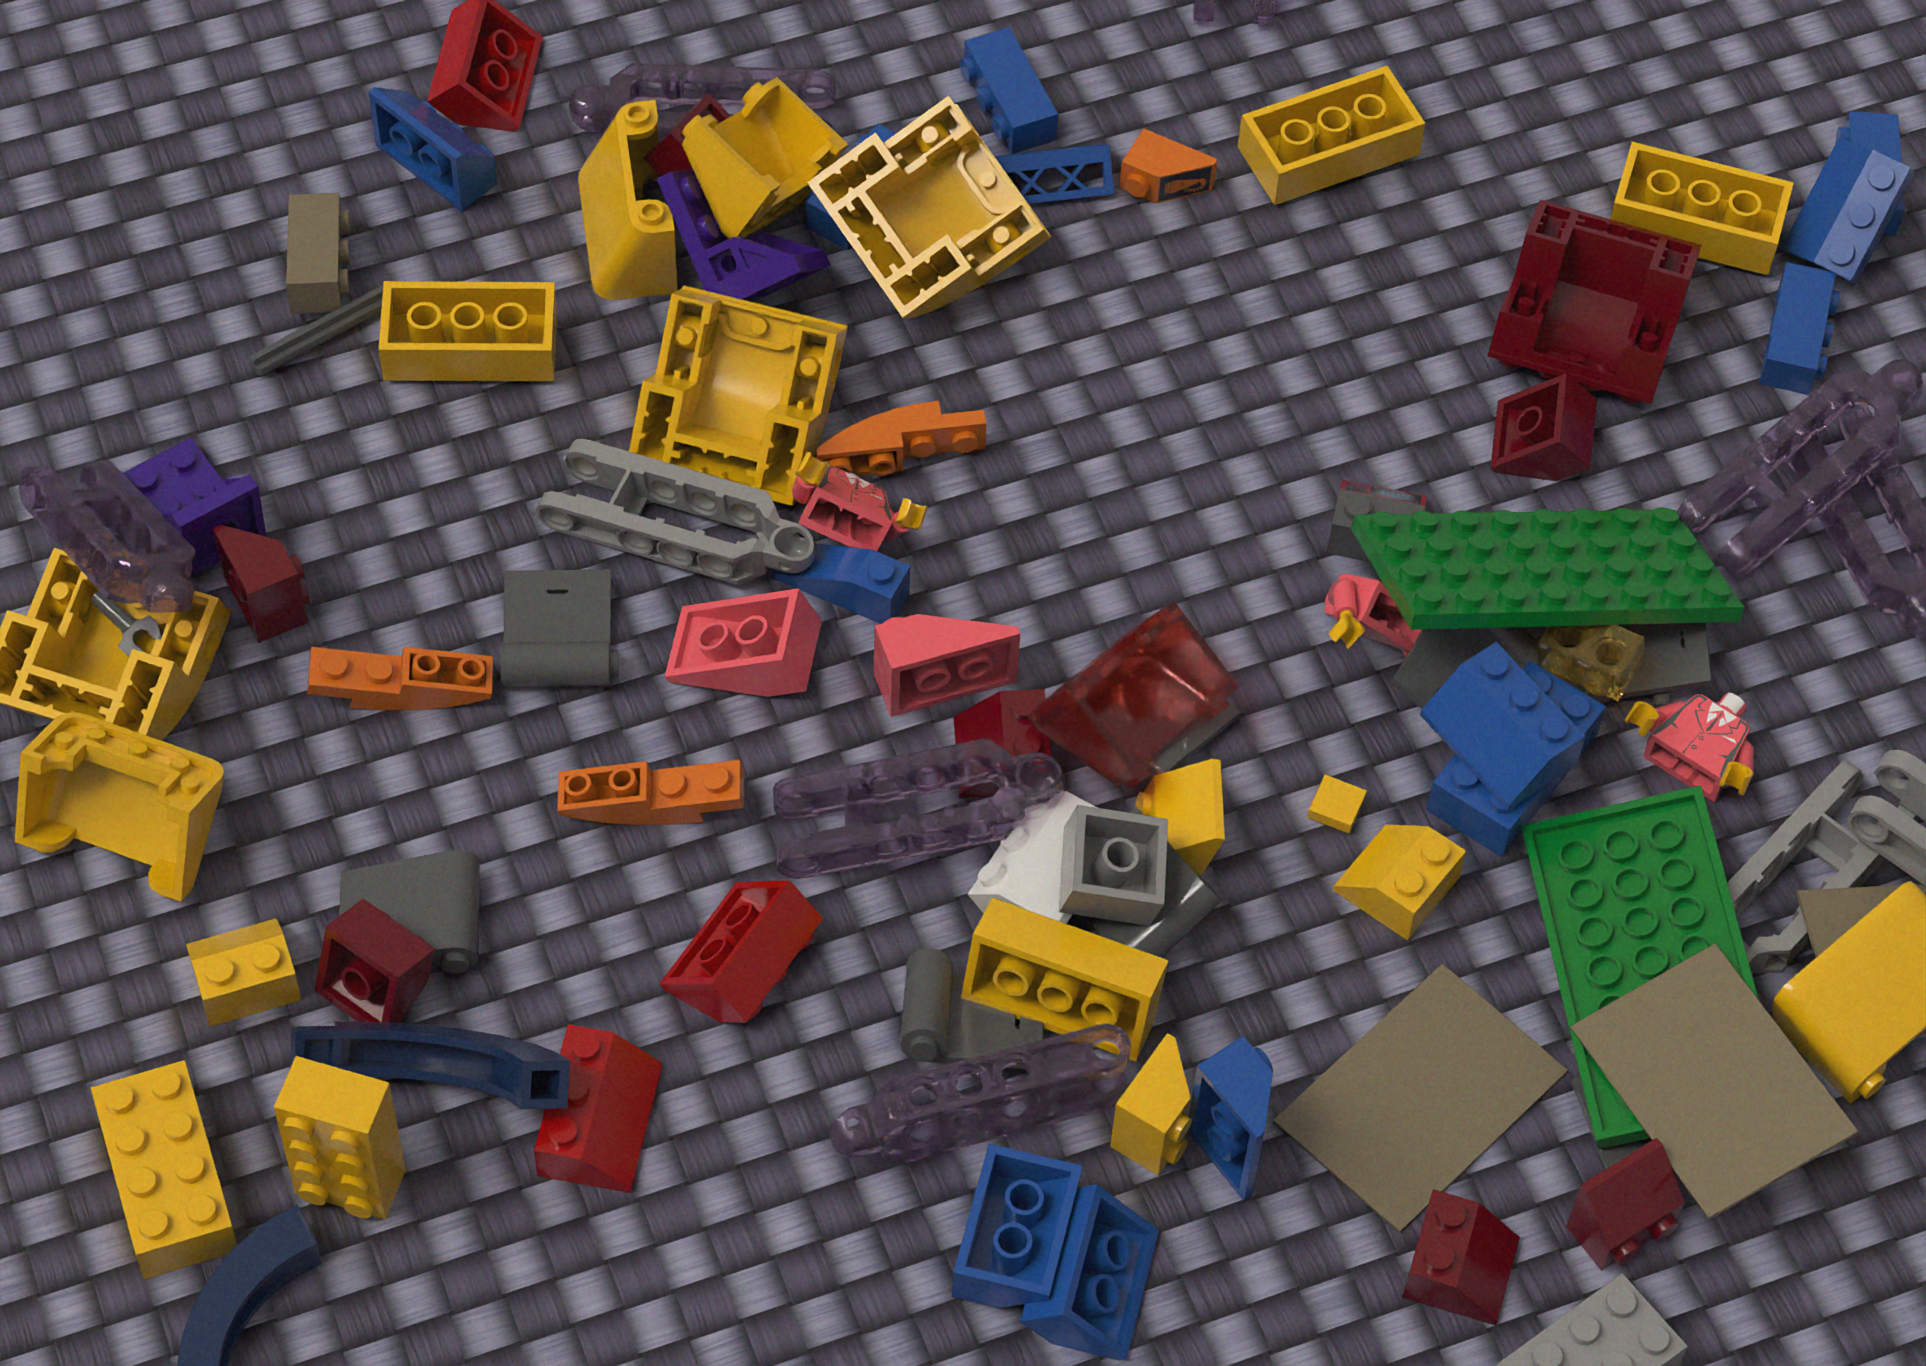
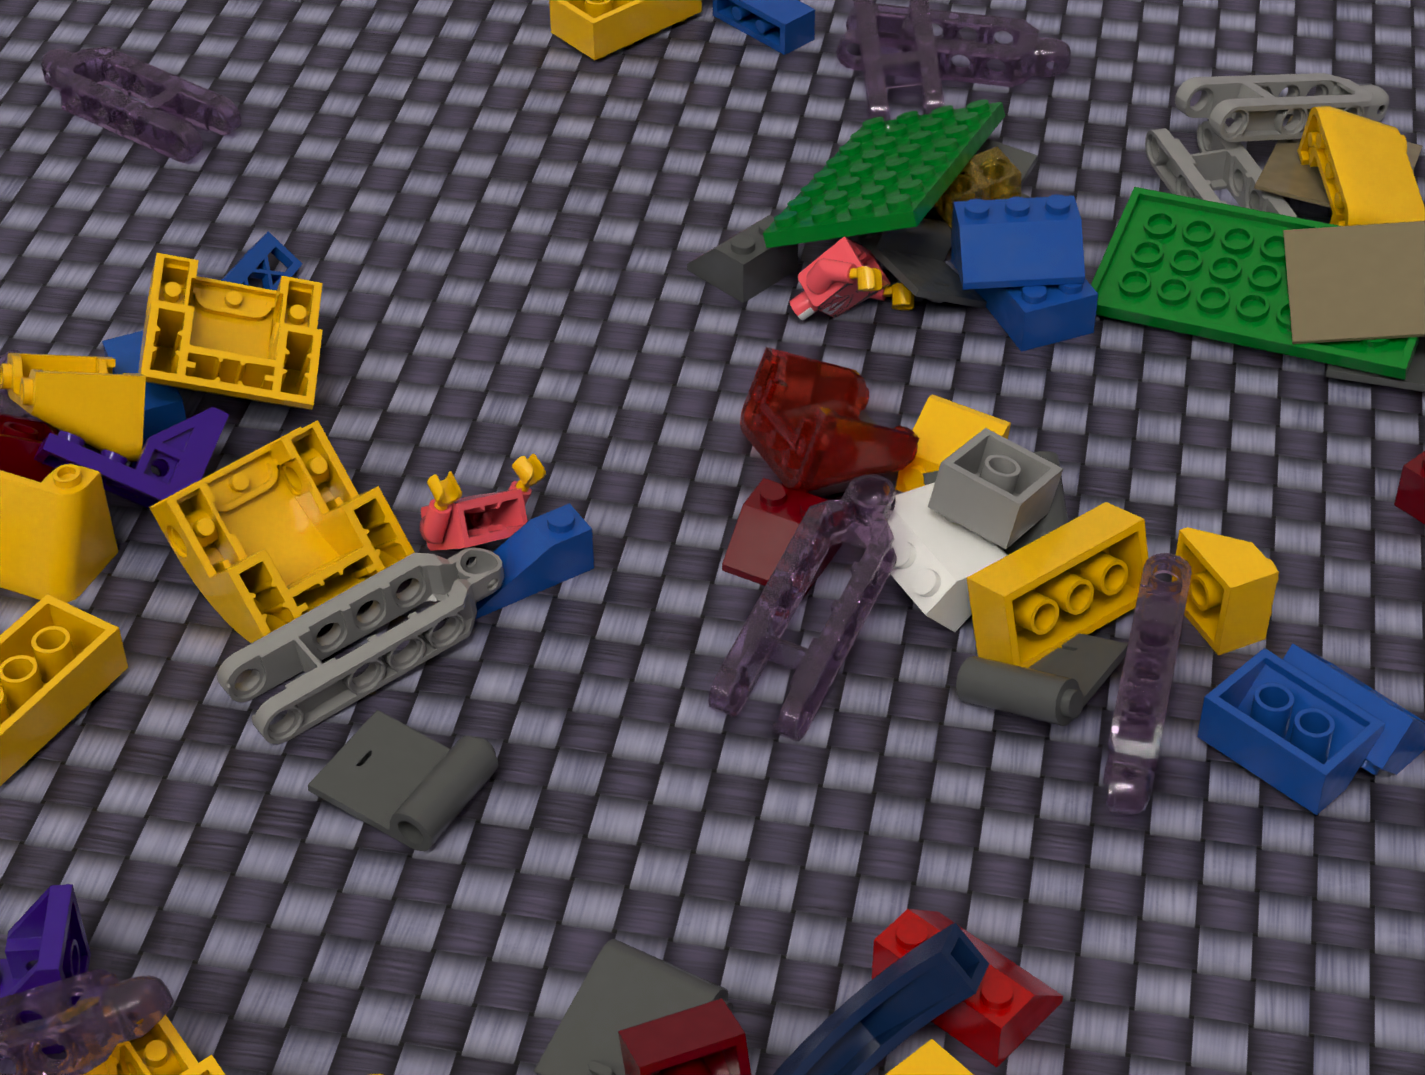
camera: 55 degrees left, 15 degrees down
dark red slope [213,525,310,643] -> none
orange slope [307,647,493,710] -> none
orange slope [557,760,744,825] -> none
red slope [659,880,823,1023] -> none
coral slope [665,588,822,697] -> none
orange slope [816,400,987,476] -> none
coral slope [874,614,1020,717] -> none
blue brick [960,27,1058,154] -> none
orange slope [1119,128,1218,203] -> none
blue slope [1187,1036,1273,1201] -> none
yellow brick [1238,66,1426,206] -> none
dark tan piece [1273,964,1568,1234] -> none
yellow tile [1307,774,1367,834] -> none
yellow slope [1333,824,1466,941] -> none
dark red slope [1487,200,1702,404] -> none
dark red slope [1490,373,1597,481] -> none
coral torso [1624,693,1754,803] -> none

